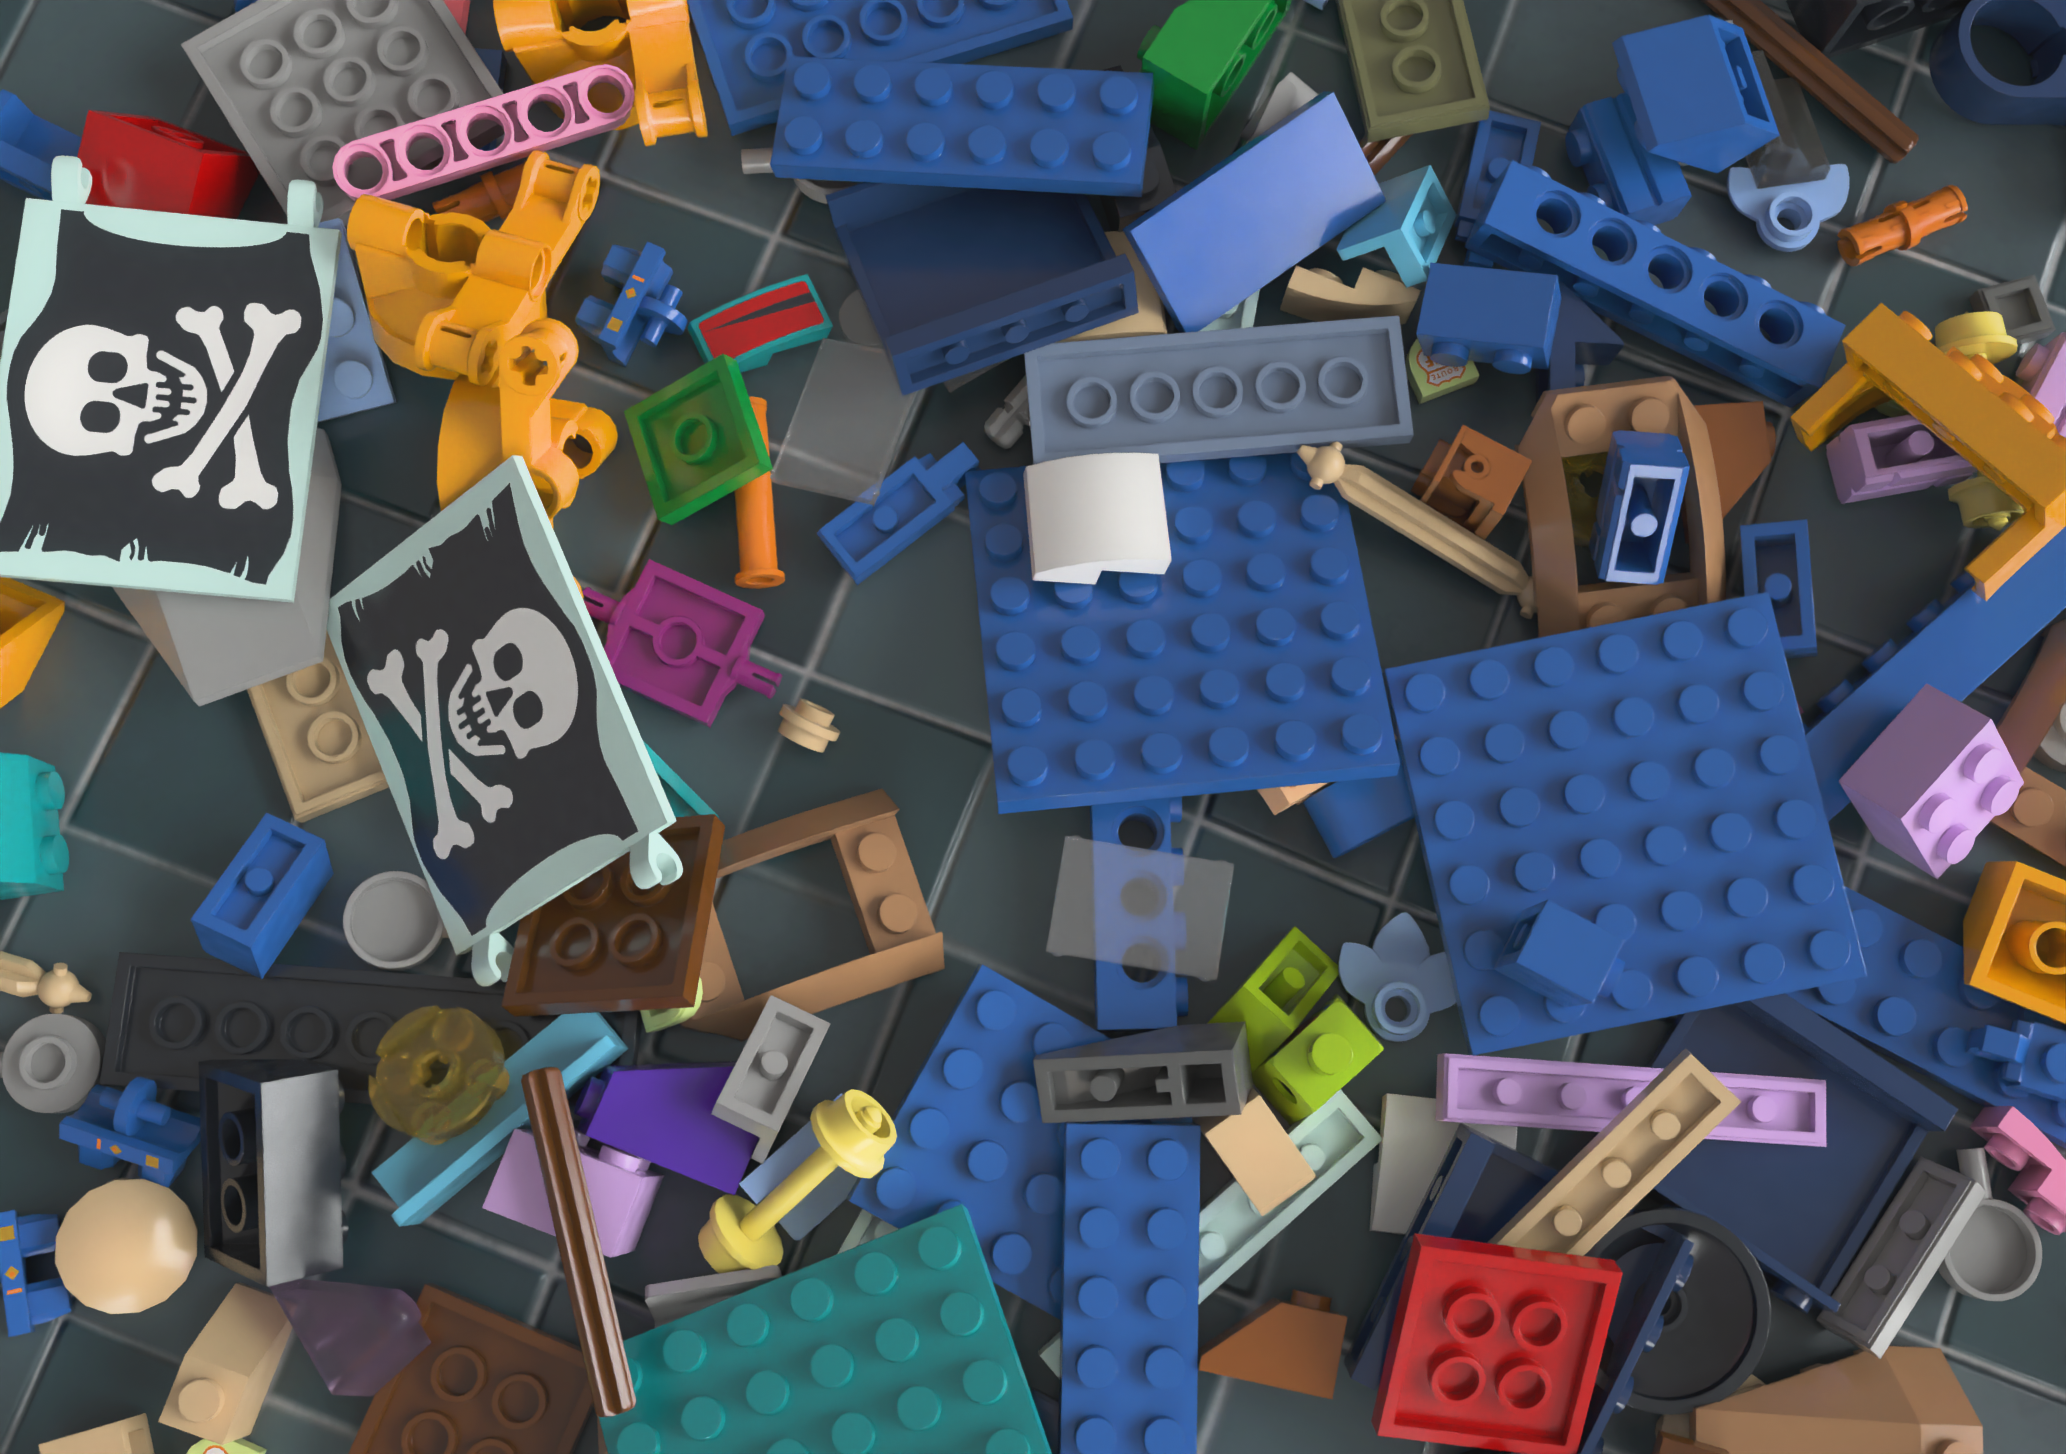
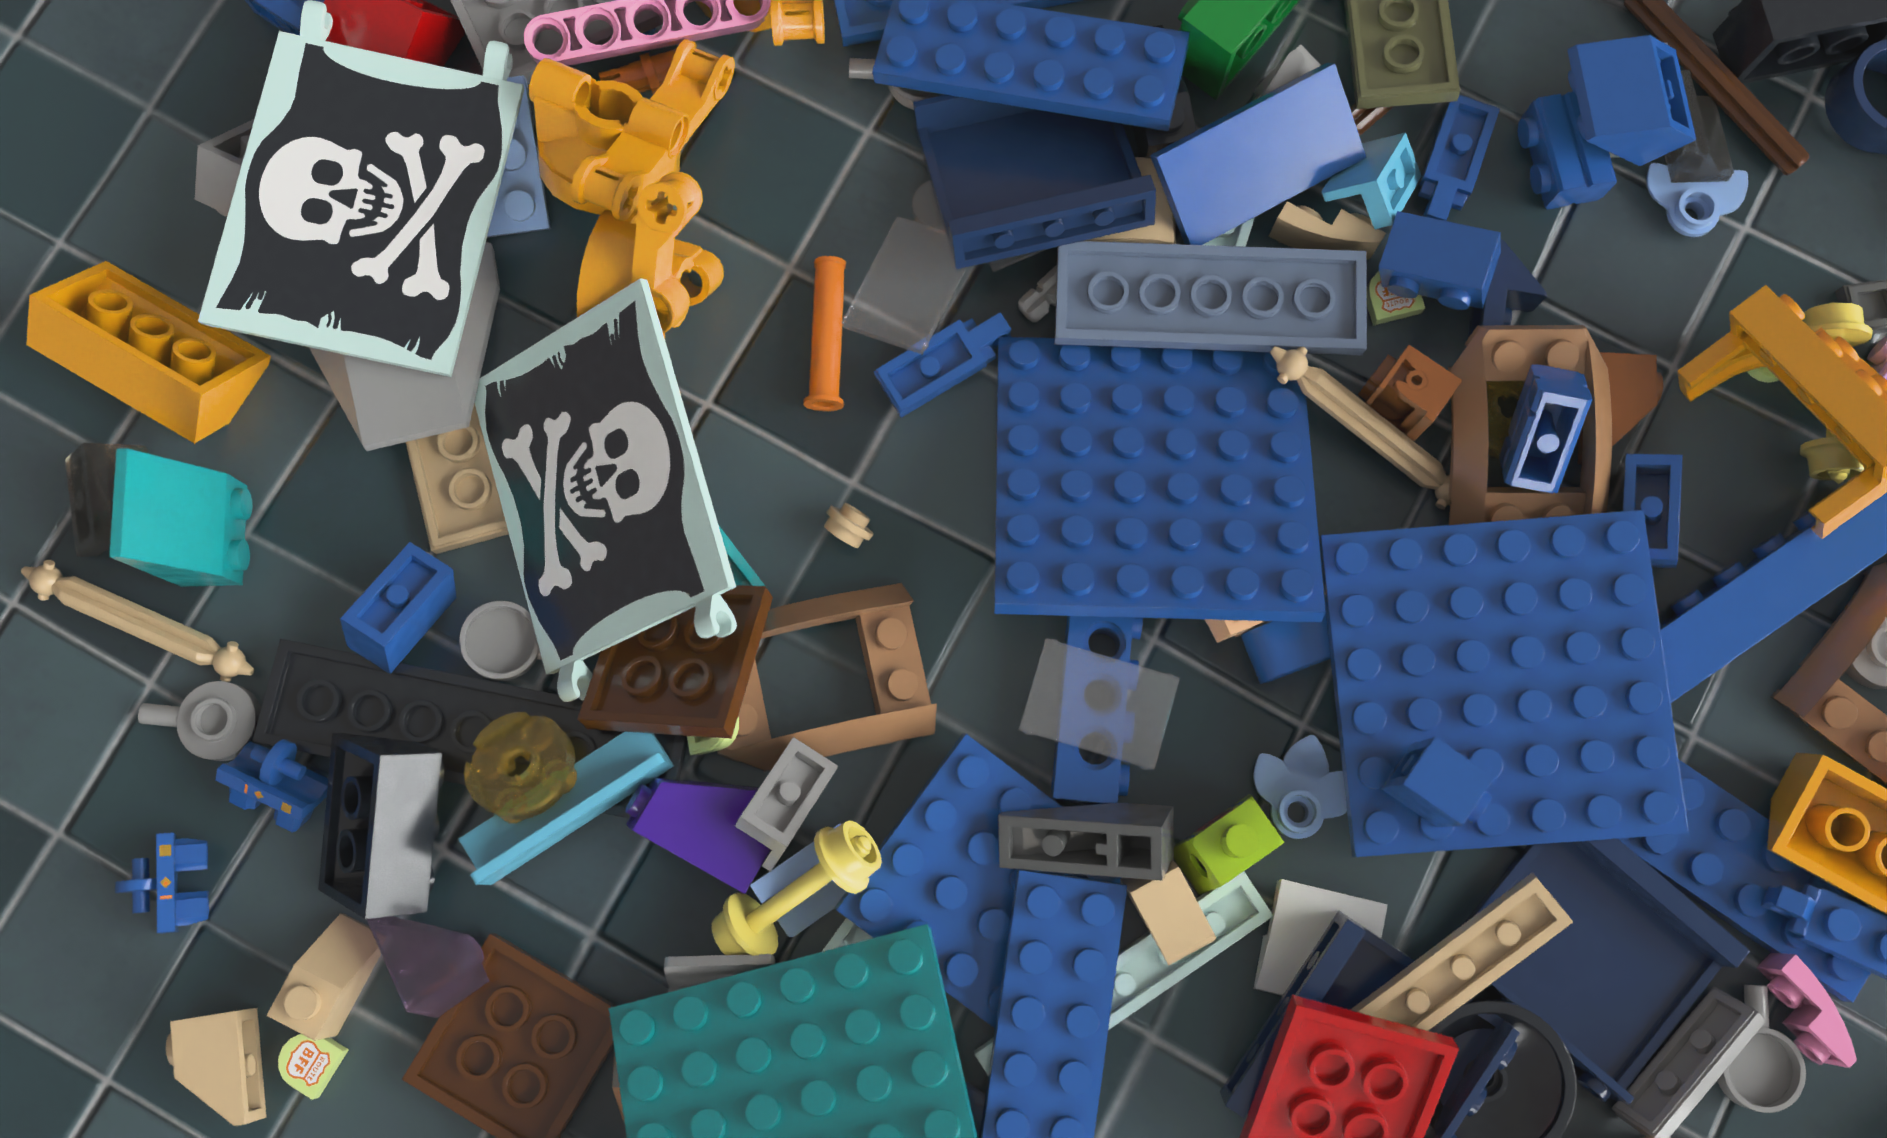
camera: 10 degrees right, 0 degrees up
tan dish [55,1178,198,1314] -> none
lavender brick [482,1128,664,1258] -> none
reddish brown axle [521,1067,636,1417] -> none
blue hips [575,241,688,367] -> none
magenta plate [582,559,782,728] -> none
green plate [624,354,773,525] -> none
slope [687,274,833,372] -> none
white slope [1023,453,1172,584] -> none
dark orange slope [1198,1289,1347,1400] -> none
lime slope [1207,926,1339,1073] -> none
lavender tile [1436,1053,1826,1147] -> none
blue brick [1464,160,1845,408] -> none
lavender brick [1826,414,1978,504] -> none
orange pin [1837,185,1968,266] -> none
lavender brick [1839,683,2024,879] -> none

